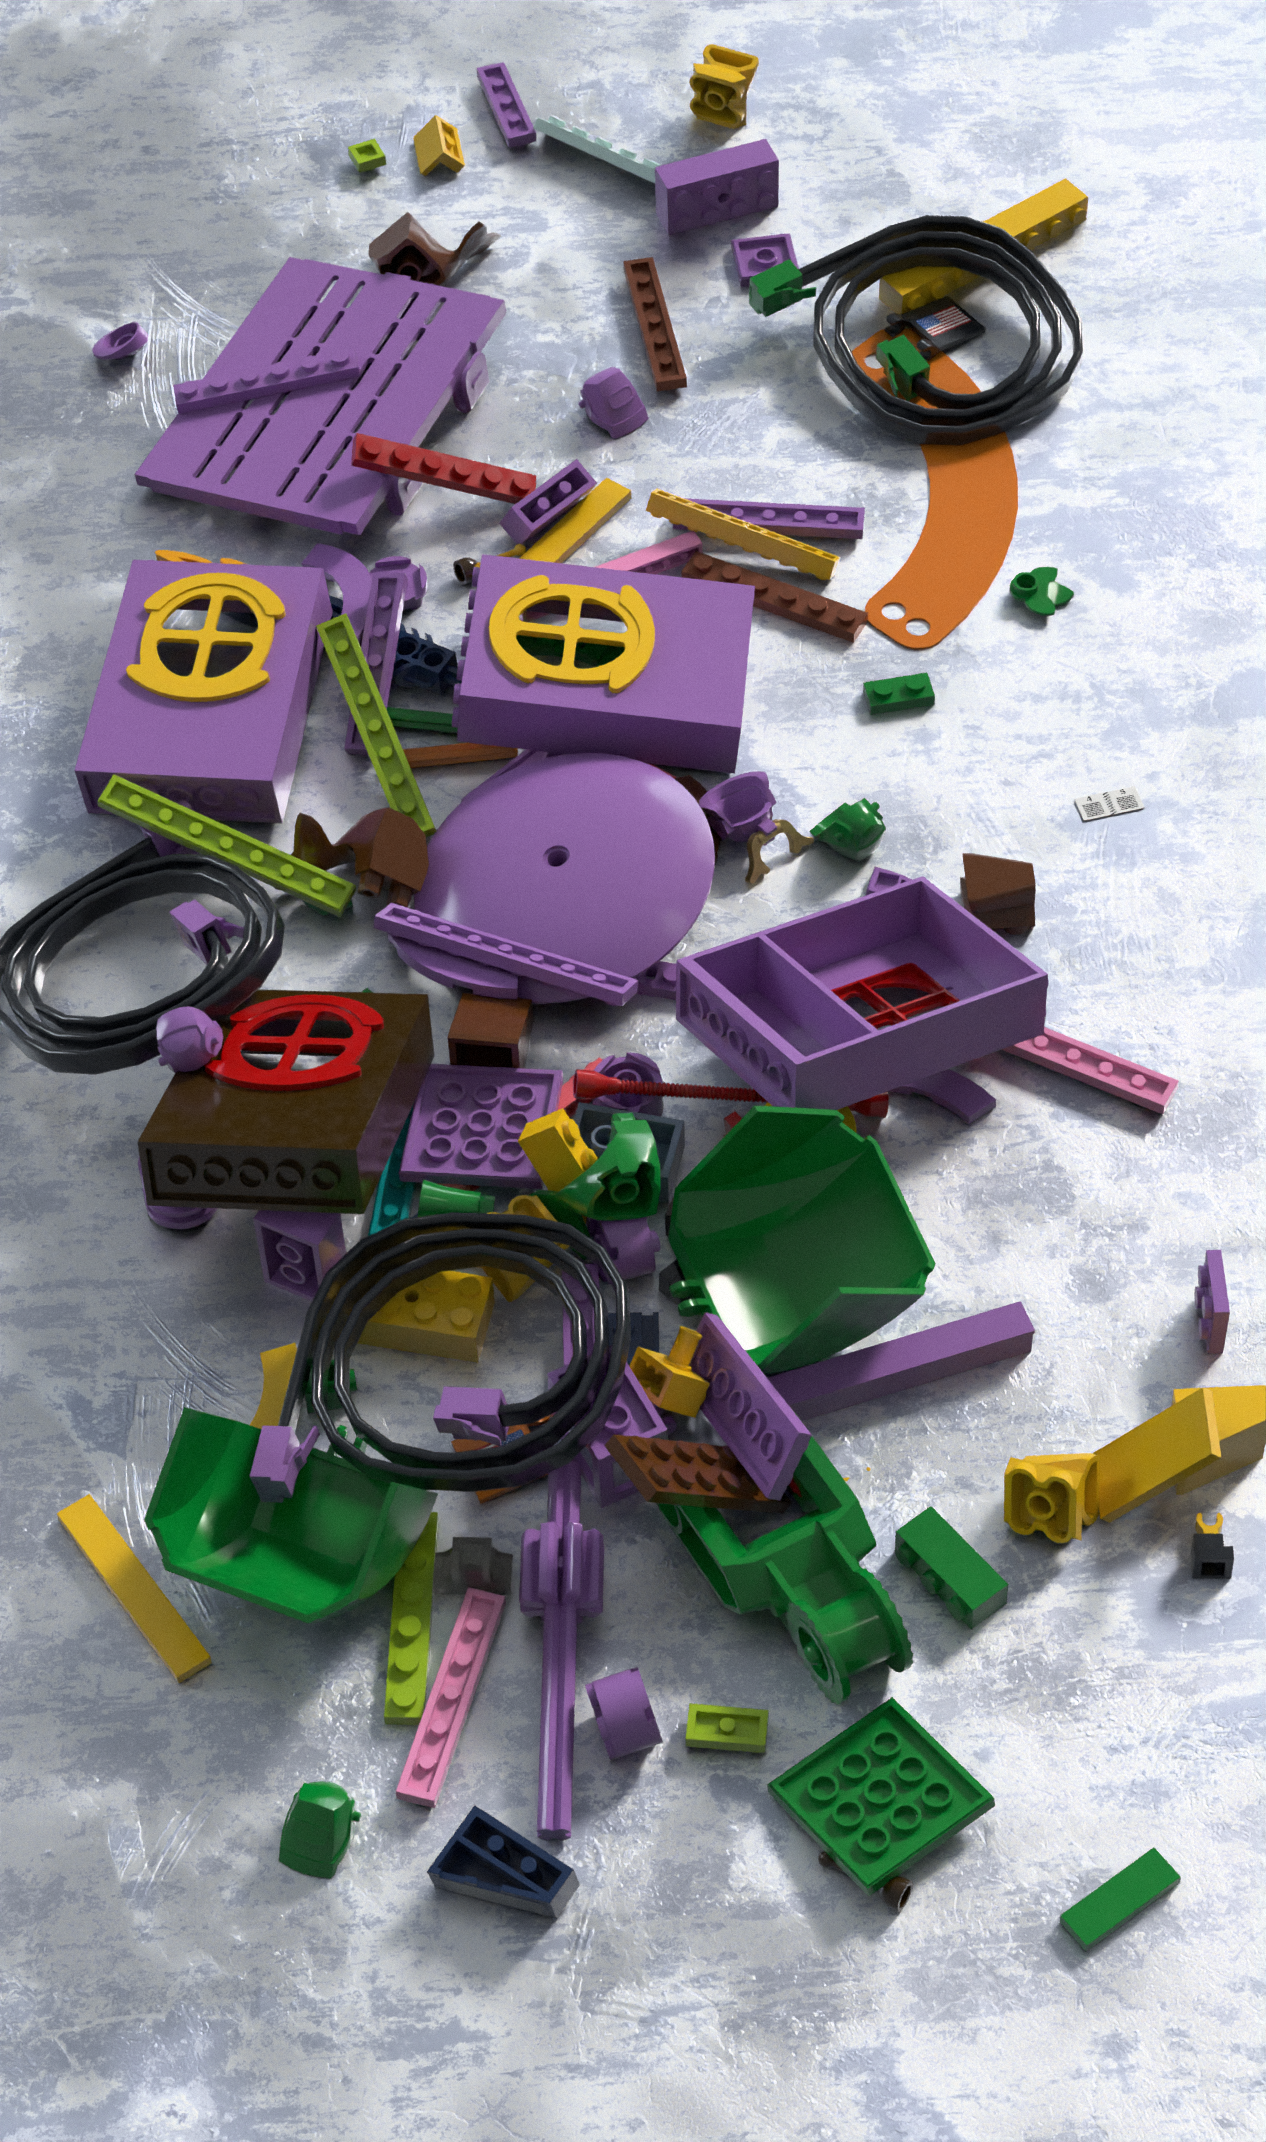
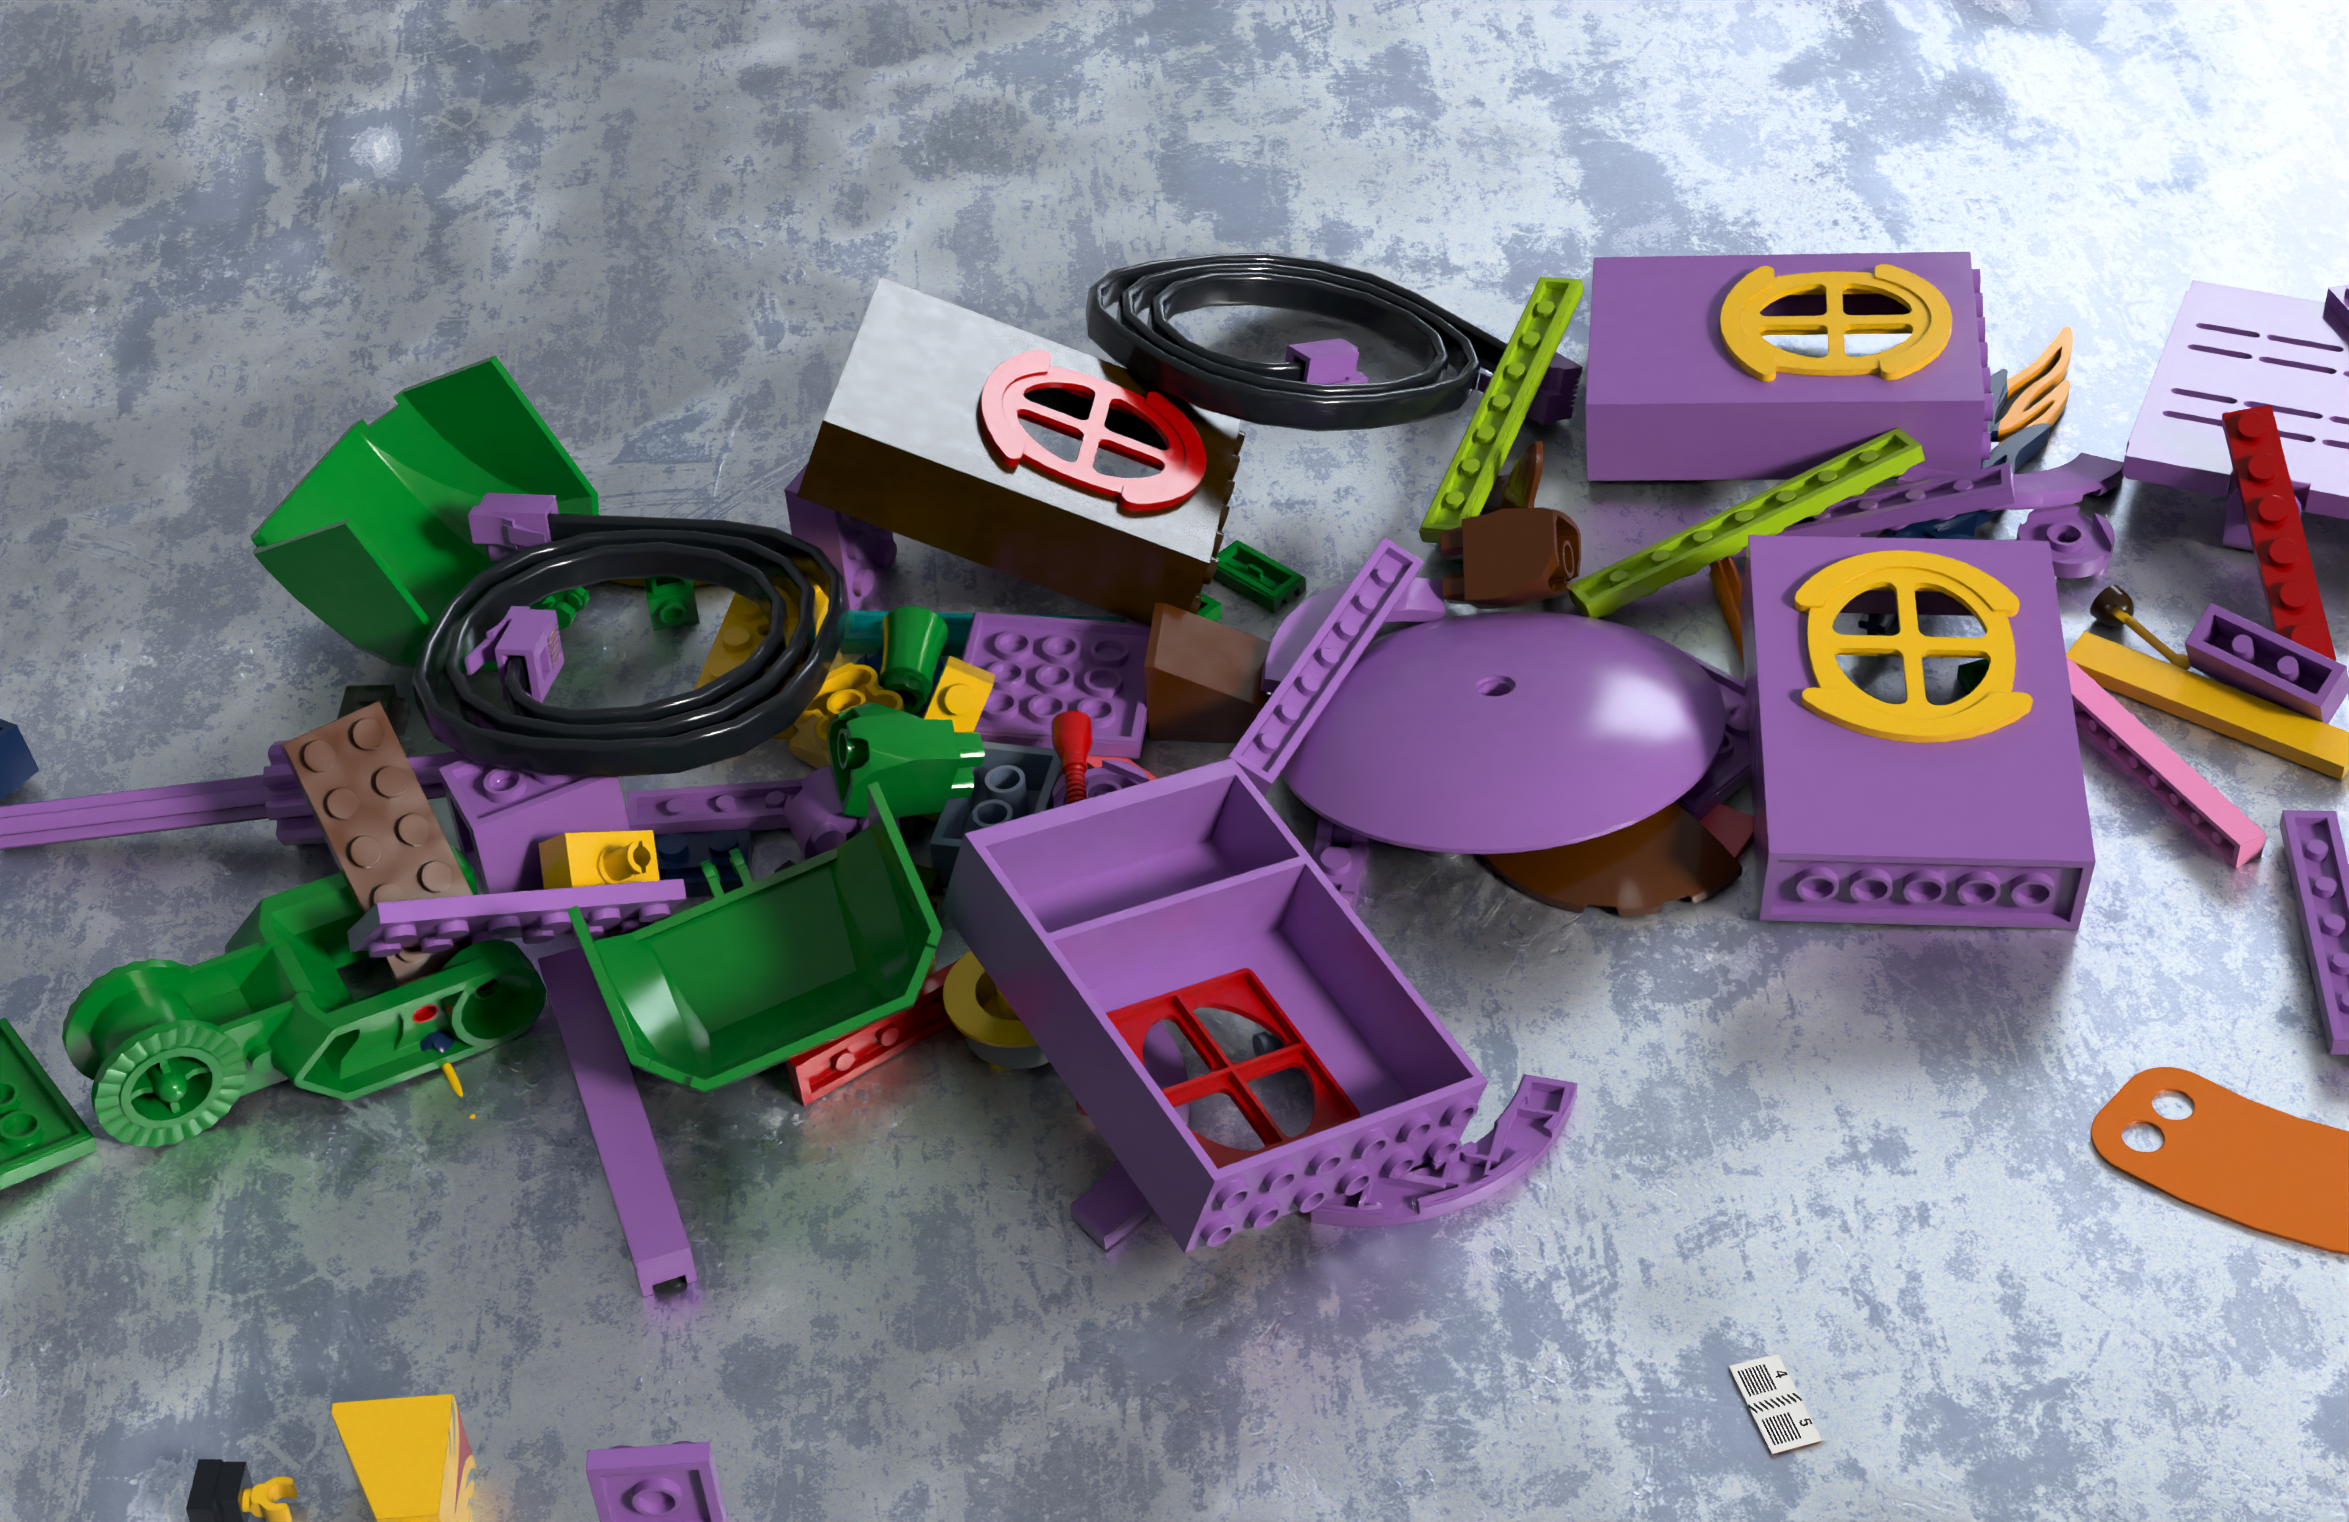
camera: 90 degrees right, 10 degrees down
medium lavender helmet [156,1007,223,1073] -> none
green helmet [279,1781,362,1878] -> none
lime plate [384,1512,439,1725] -> none
bright pink plate [396,1587,506,1808] -> none
medium lavender brick [585,1667,663,1760] -> none
yellow piece [646,488,840,581] -> none
copper plate [681,551,868,643] -> none
lime plate [685,1703,769,1753] -> none
medium lavender helmet [699,771,814,883] -> none
green helmet [809,798,886,861] -> none
green plate [863,672,935,715] -> none
green brick [894,1506,1009,1630] -> none
reddish brown piece [960,853,1036,935] -> none
bright pink plate [1001,1027,1179,1114] -> none
yellow piece [1004,1453,1100,1543] -> none
green plate [1009,567,1074,616] -> none
yellow tile [1093,1387,1221,1523] -> none

